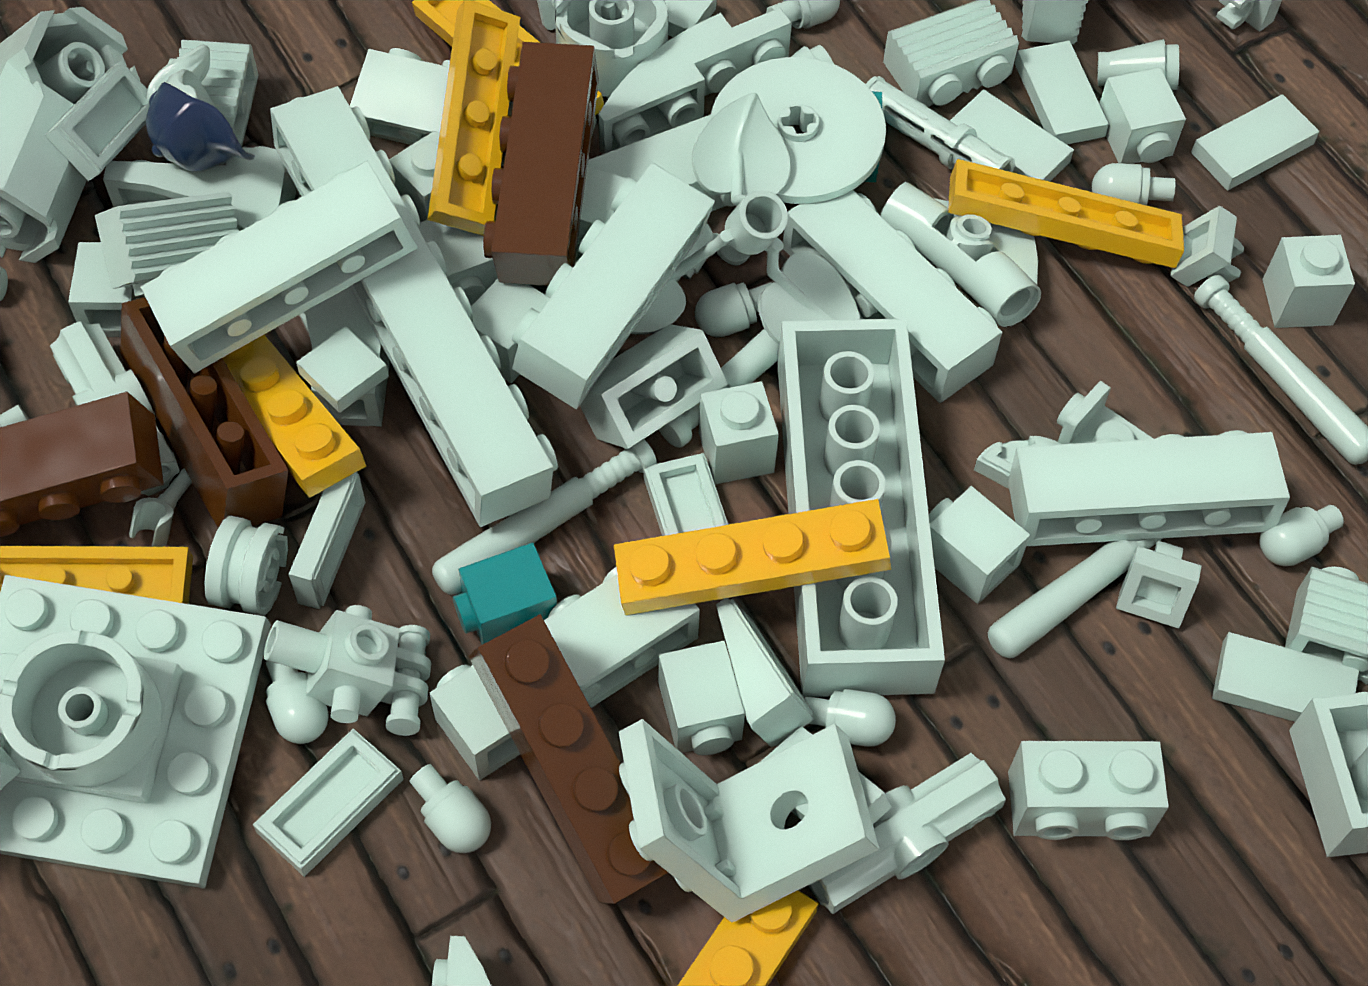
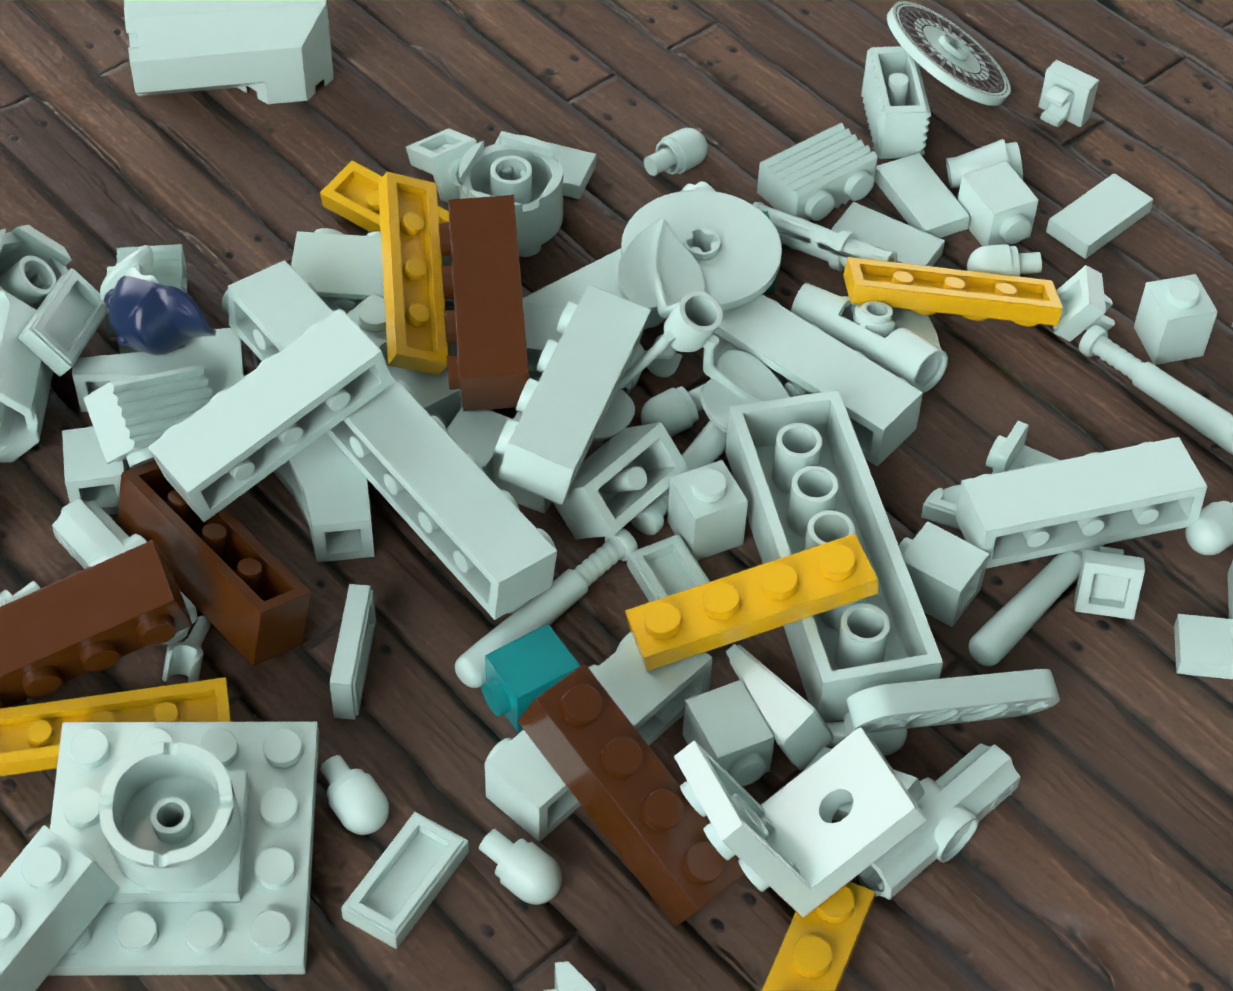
camera: 10 degrees left, 10 degrees down
light aqua wheel [204,516,288,616] -> none
yellow plate [223,335,366,498] -> none
light aqua piece [264,605,431,736] -> none
light aqua tile [296,326,389,413] -> none
light aqua slope [599,8,792,155] -> none
light aqua brick [1008,741,1169,840] -> none
none -> light aqua beam [846,669,1060,733]

